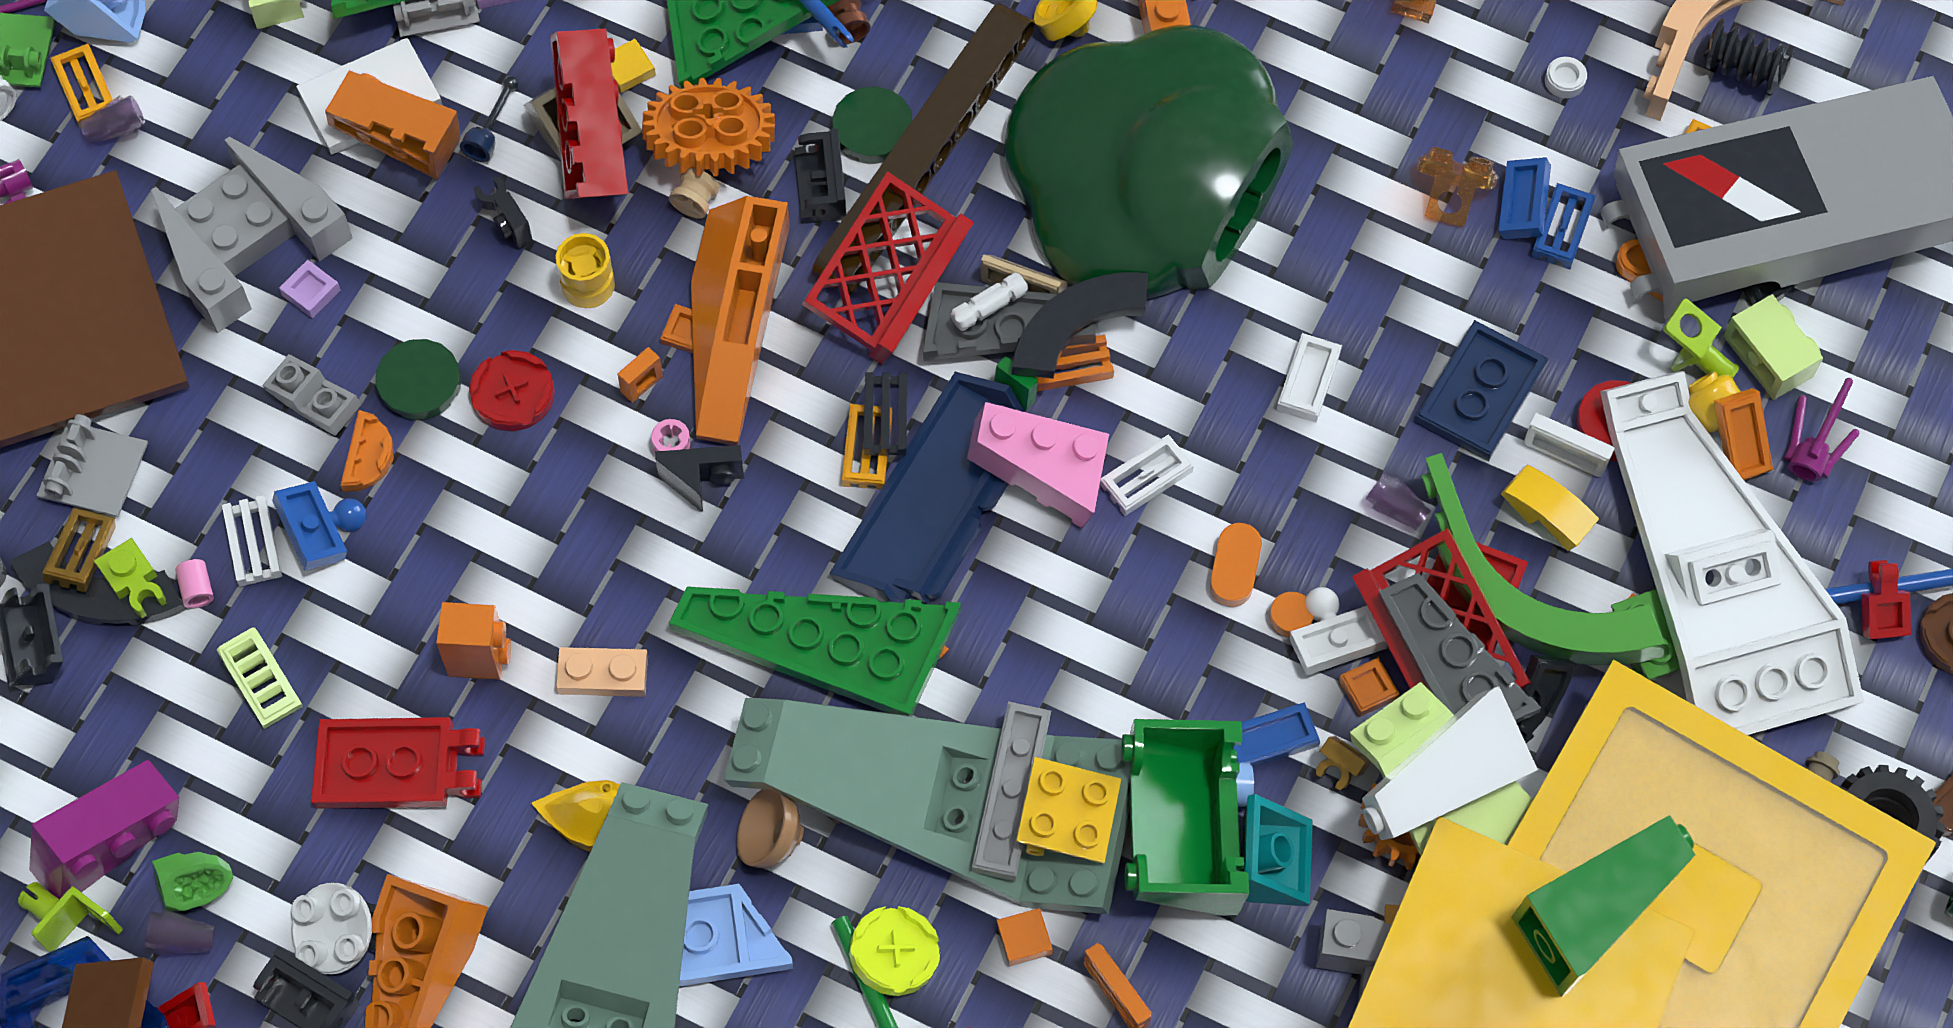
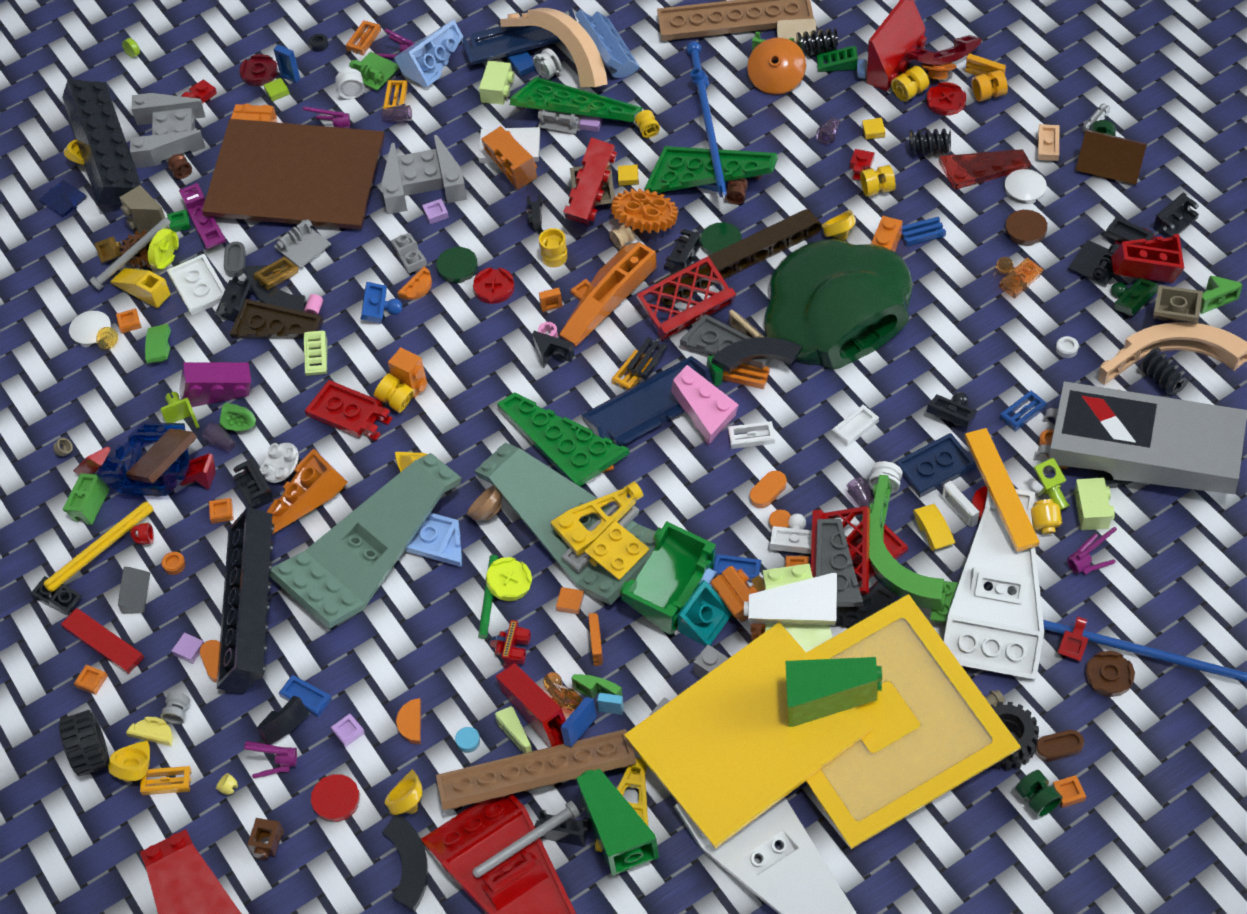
camera: 35 degrees right, 10 degrees down
lime plate [94,537,166,618] -> none
white tile [222,495,282,587] -> none
dark blue hinge [459,76,518,162] -> none
light nougat plate [556,647,648,697] -> none
white axle [950,273,1028,331] -> none
clear orange bracket [1416,147,1499,227] -> none
blue tile [1498,157,1551,239] -> none
orange tile [1714,388,1773,480] -> none
none -> dark brown wing [230,299,323,338]
none -> yellow wheel [374,373,415,413]
none -> yellow plate [551,481,643,556]
none -> orange brick [711,566,759,622]
none -> white wheel [868,461,903,494]
none -> black plate [926,392,977,428]
none -> light orange tile [964,428,1040,552]

